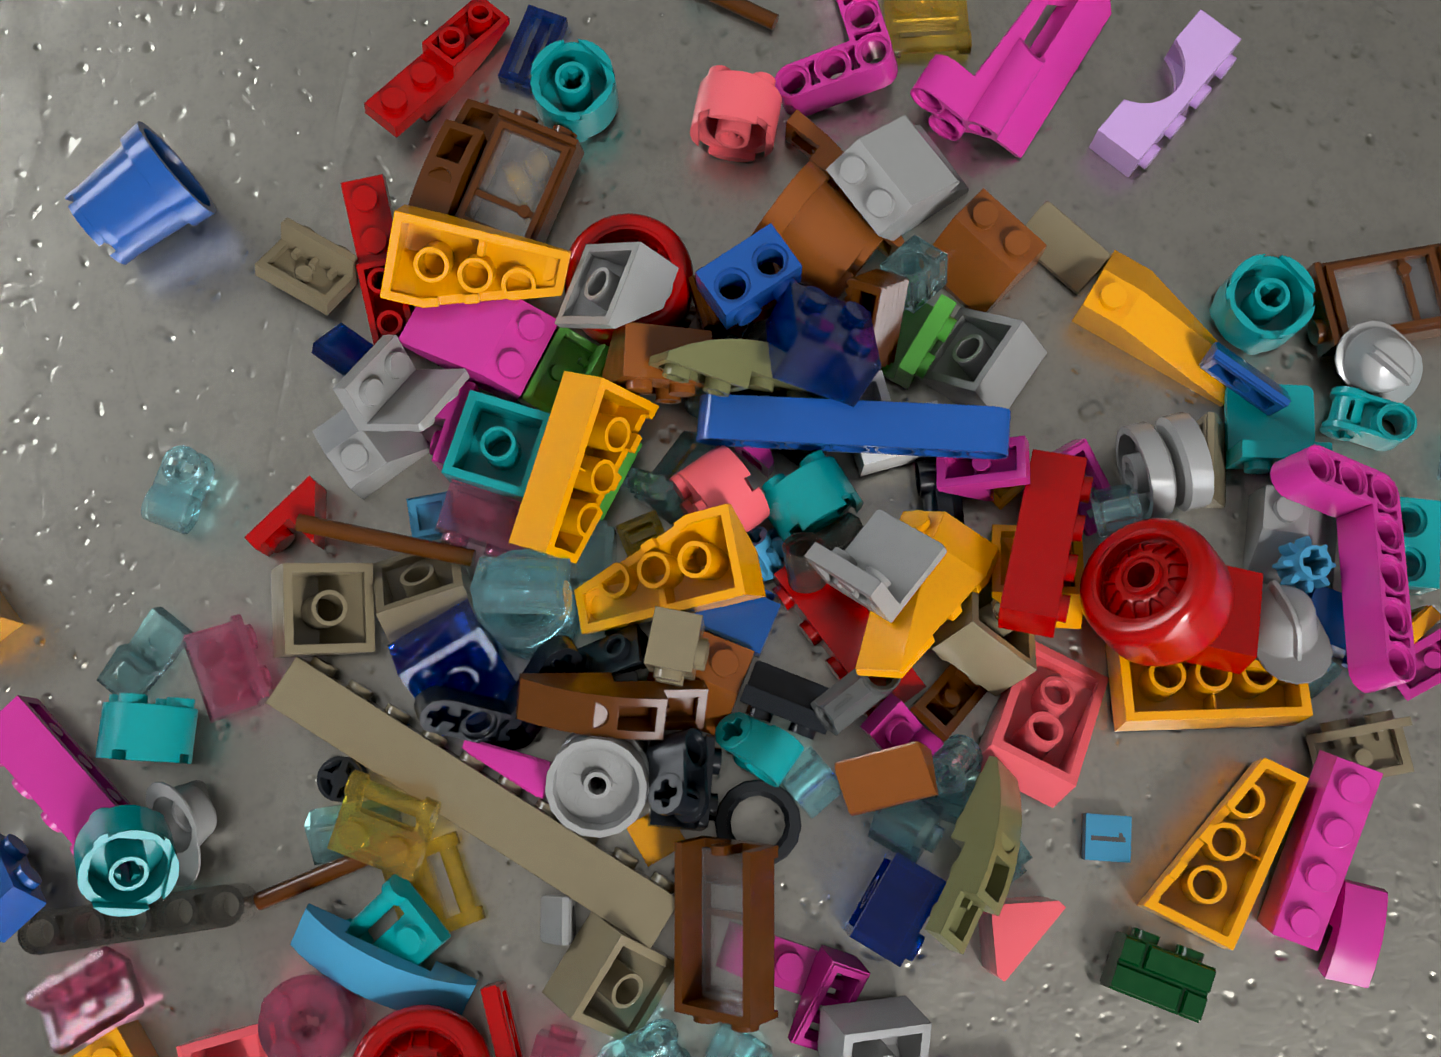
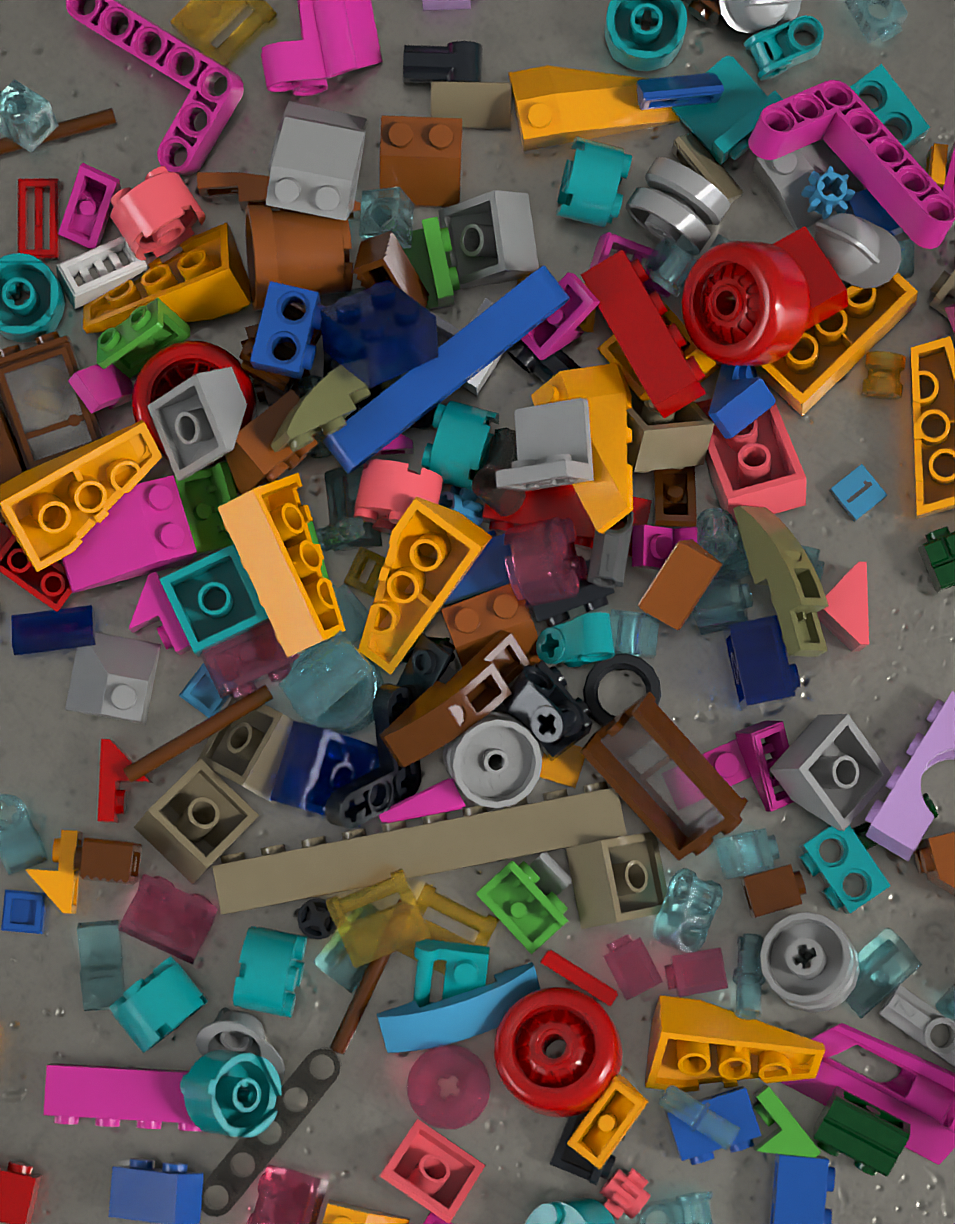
camera: 45 degrees left, 5 degrees up
light grey bracket [333,334,470,432] -> none
dark tan brick [644,606,710,686] -> none
none -> blue tile [1,889,47,934]
none -> red tile [18,178,60,261]
none -> light orange slope [26,830,83,914]
none -> white slope [57,236,147,309]
none -> dark pink slope [58,163,121,249]
none -> dark pink slope [68,364,134,414]
none -> reddish brown brick [73,837,142,885]
none -> light orange wedge [83,222,251,334]
none -> bright green bracket [97,297,190,378]
none -> teal brick [233,926,307,1018]
none -> black piece [403,41,483,83]
none -> bright green bracket [476,860,568,955]
none -> clear pink brick [504,517,588,608]
none -> teal brick [556,136,632,227]
none -> blue slope [708,364,776,439]
none -> clear yellow wheel [861,351,906,399]

